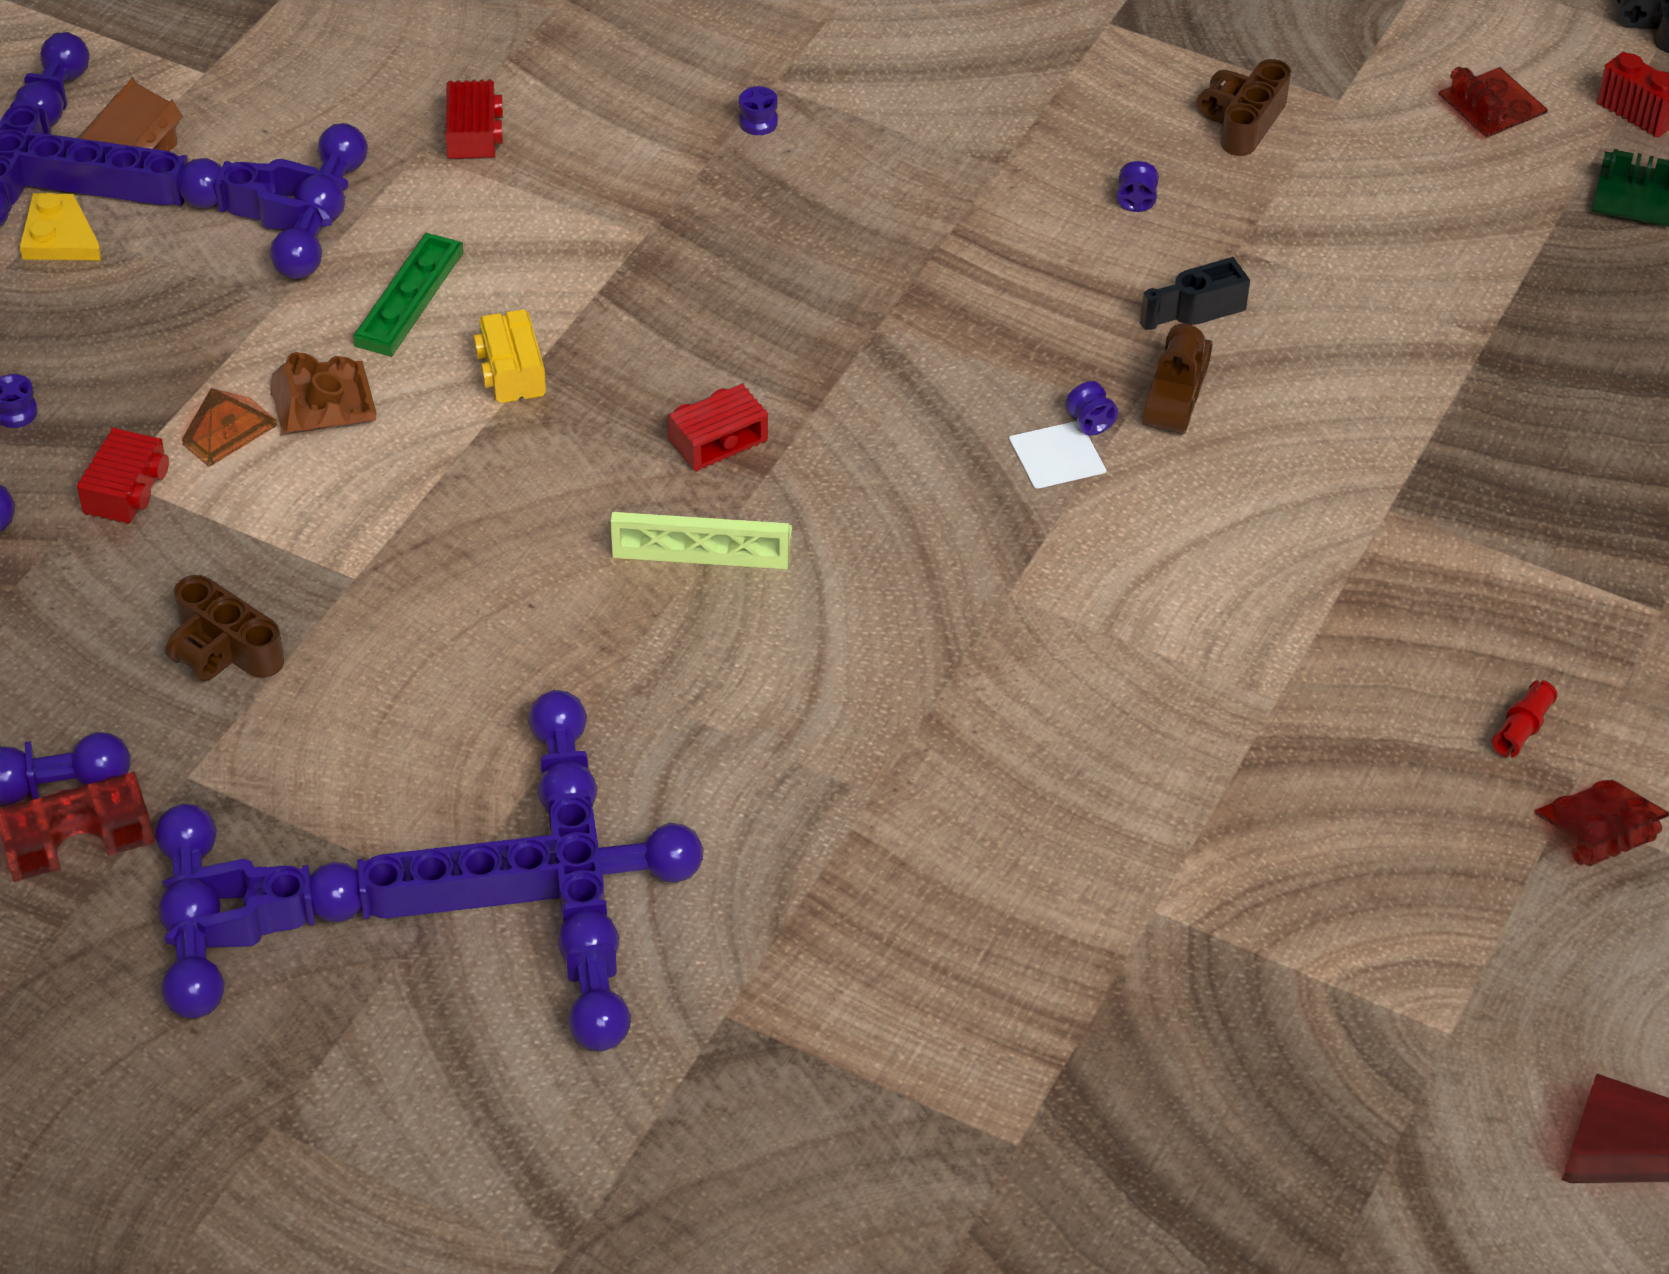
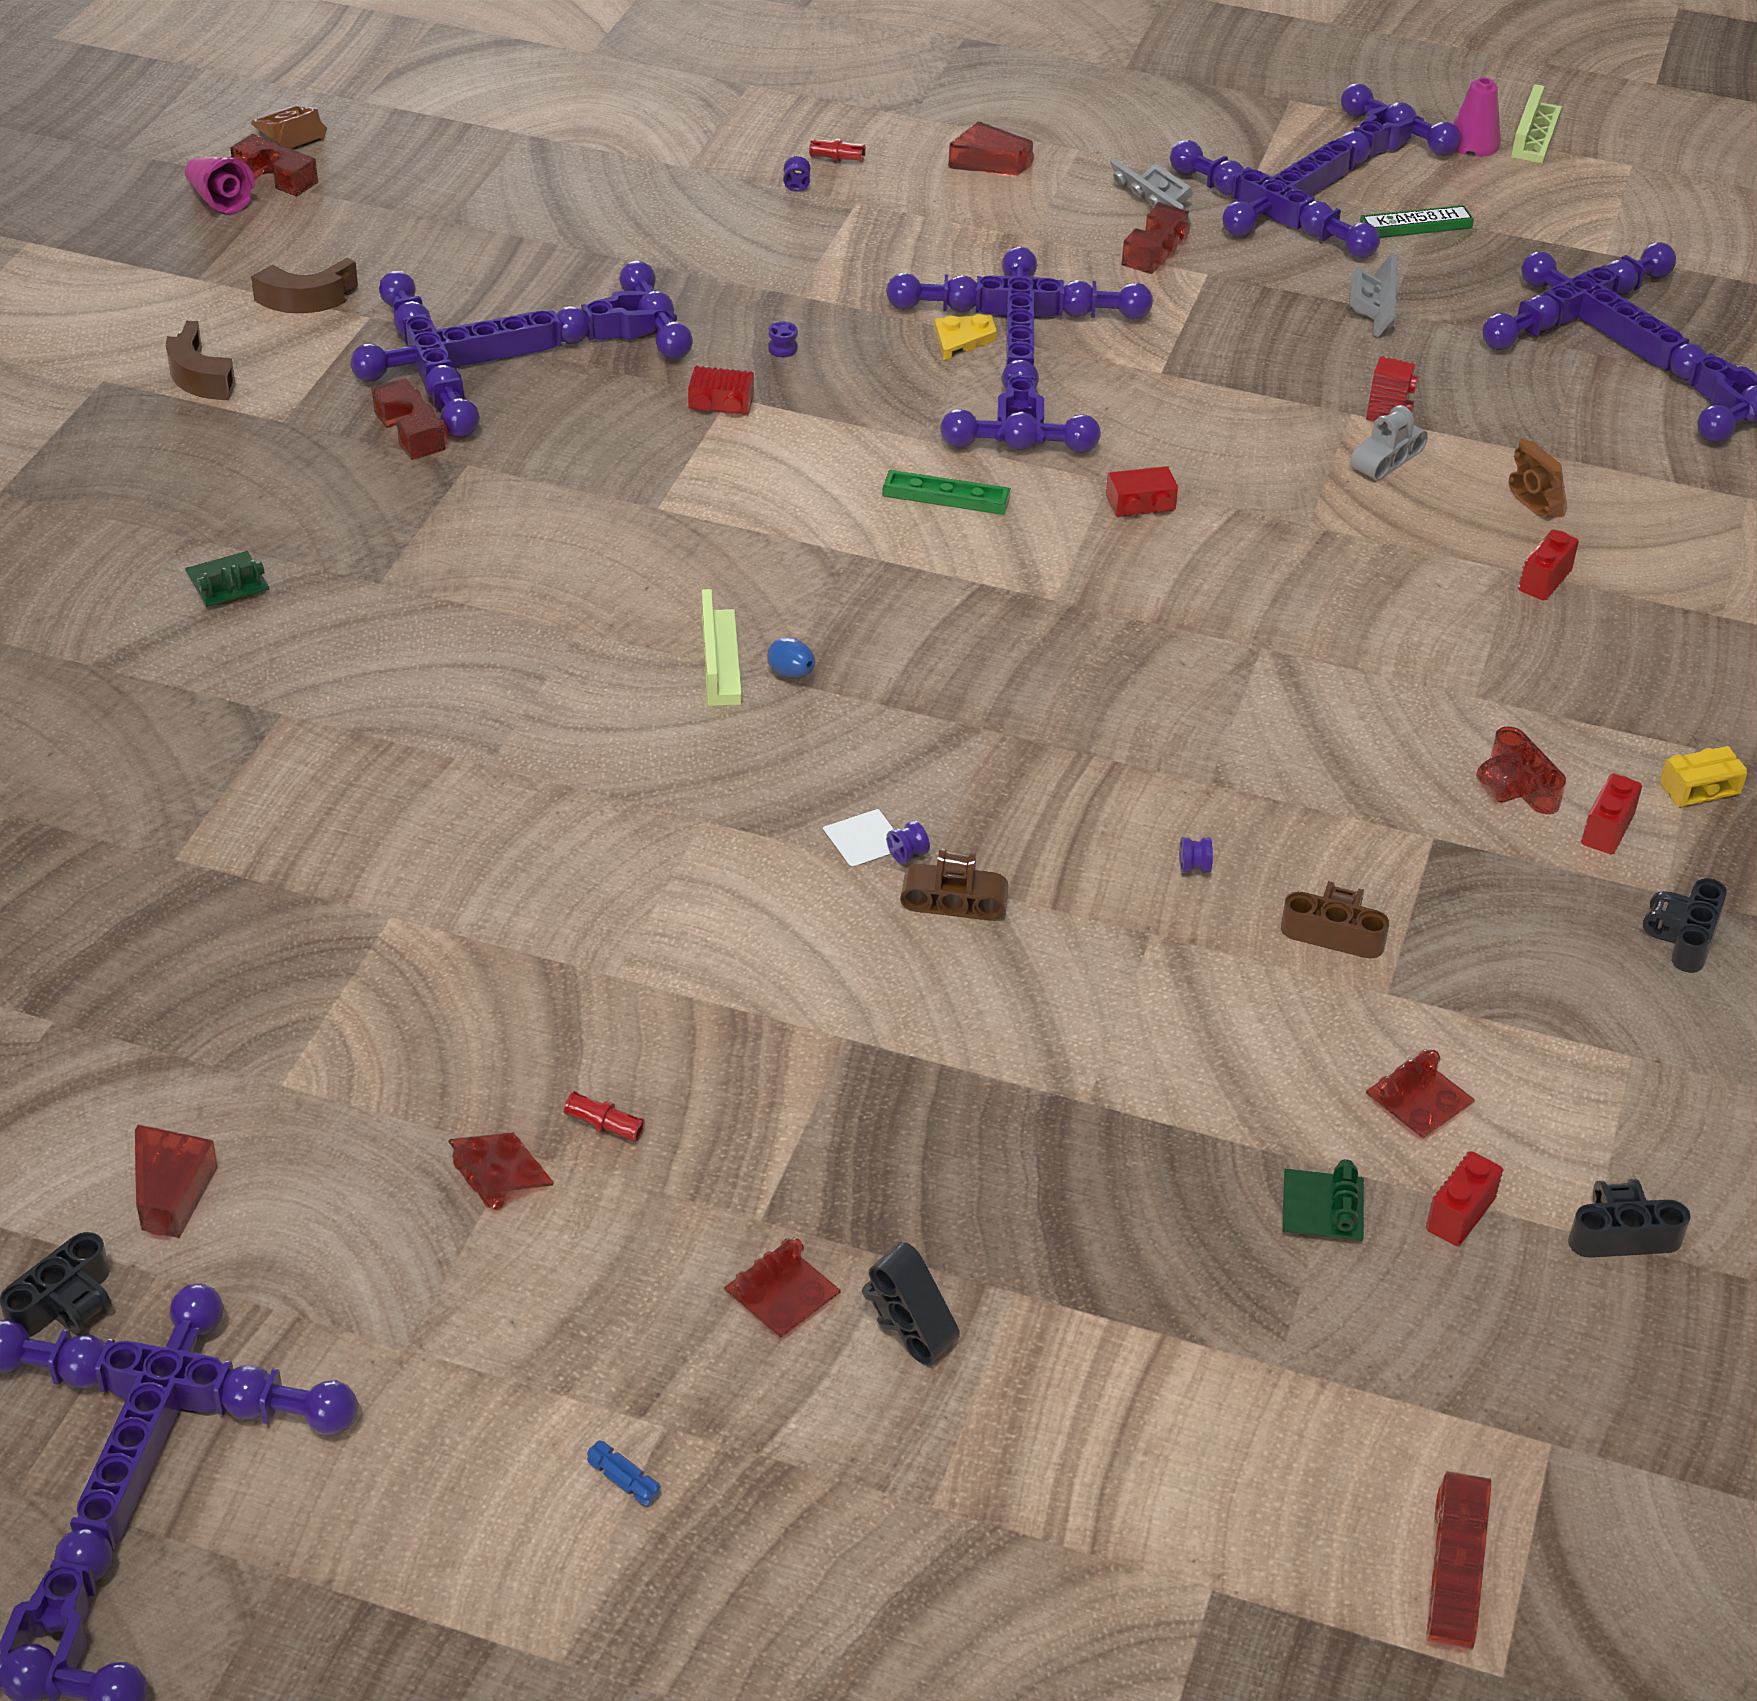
camera: 80 degrees right, 5 degrees down
dark orange slope [77,77,183,151] -> none
dark purple piece [155,689,704,1052] -> none
reddish brown piece [165,575,284,681] -> none
clear orange slope [182,388,277,467] -> none
dark orange slope [270,352,377,436] -> none
yellow brick [473,309,546,403] -> none
red brick [668,383,768,472] -> none
dark purple wheel [739,86,778,135] -> none
black piece [1140,257,1250,330] -> none
none -> dark green hinge [185,551,270,607]
none -> blue animal [767,637,815,678]

